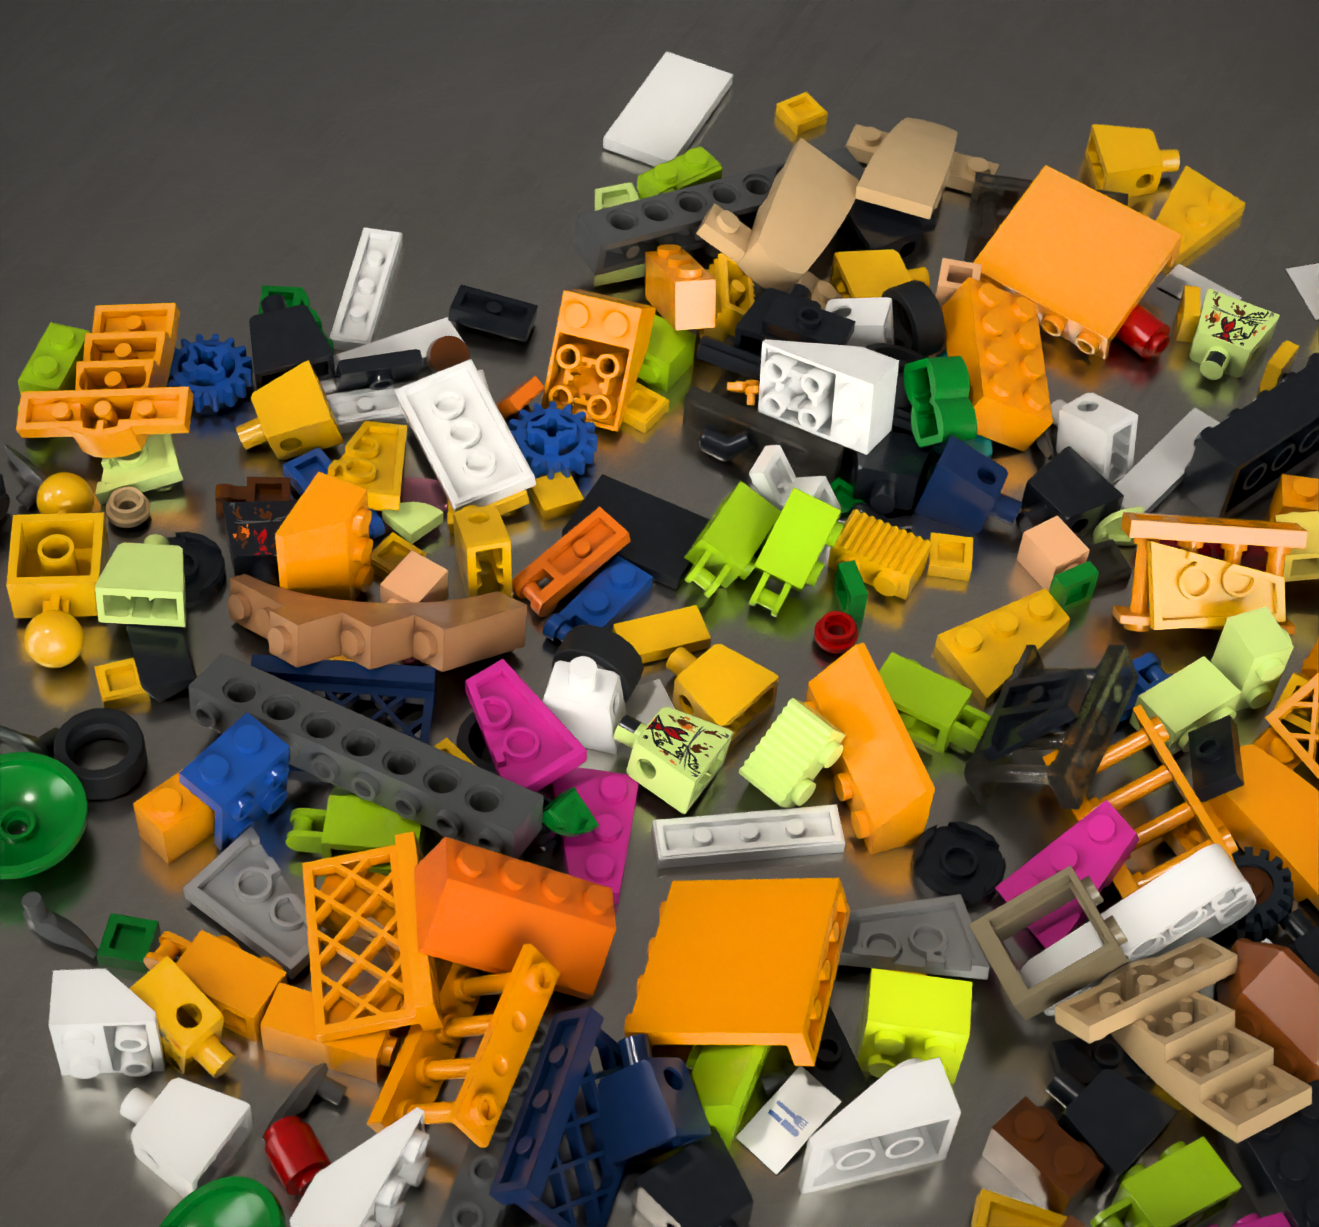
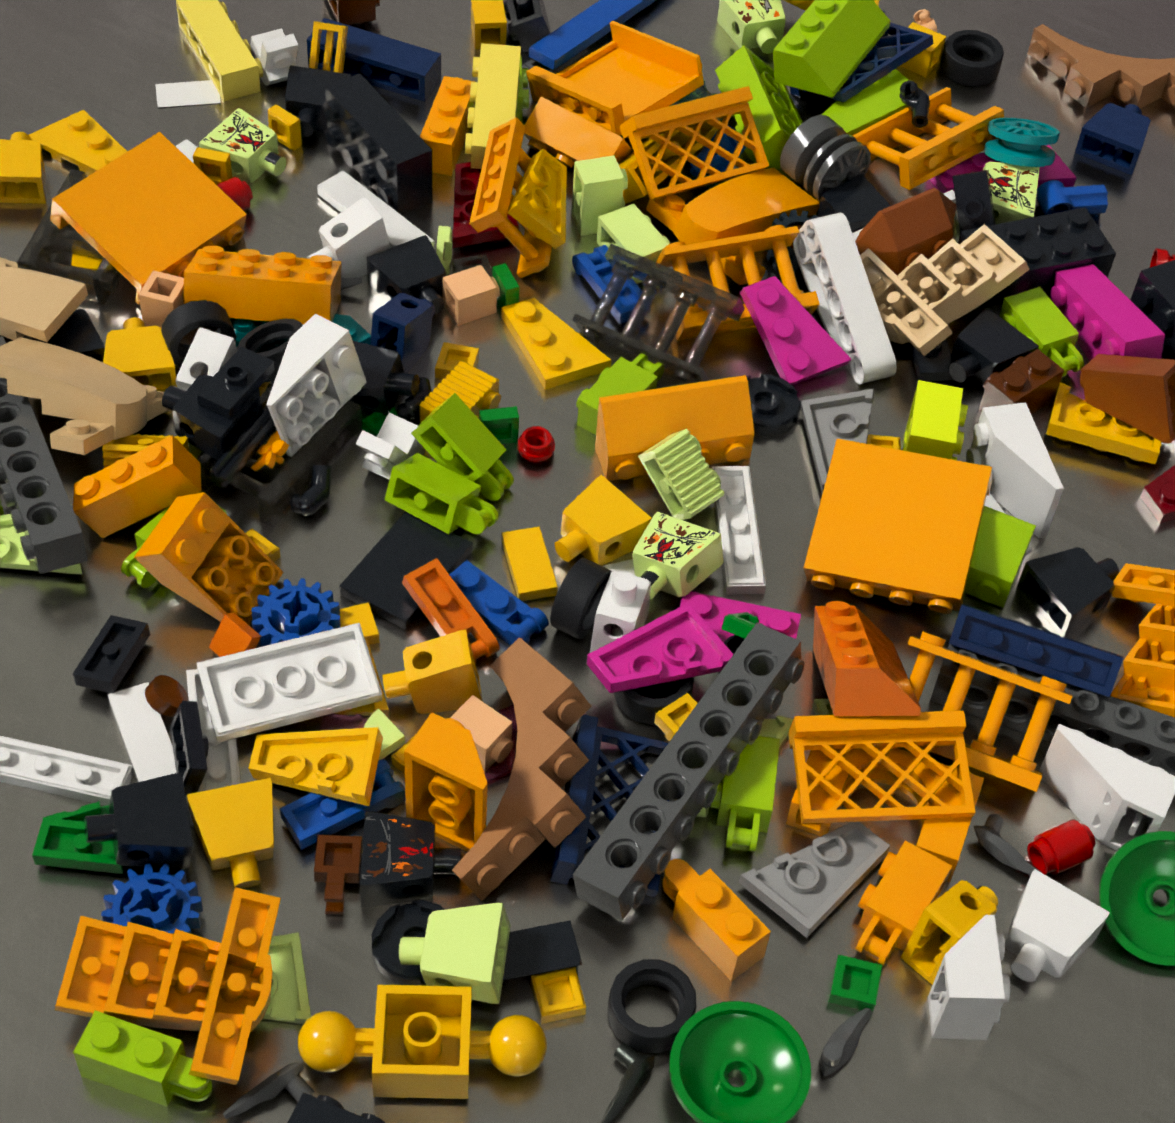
camera: 85 degrees left, 0 degrees up
tan plate [106,487,150,528] -> none
blue bracket [179,712,290,851] -> none
dark blue torso [598,1034,711,1165] -> none
green brick [904,356,977,448] -> none
dark tan window [969,865,1129,1021] -> none
black wing [979,669,1090,762] -> none
black plate [1188,715,1244,803] -> none

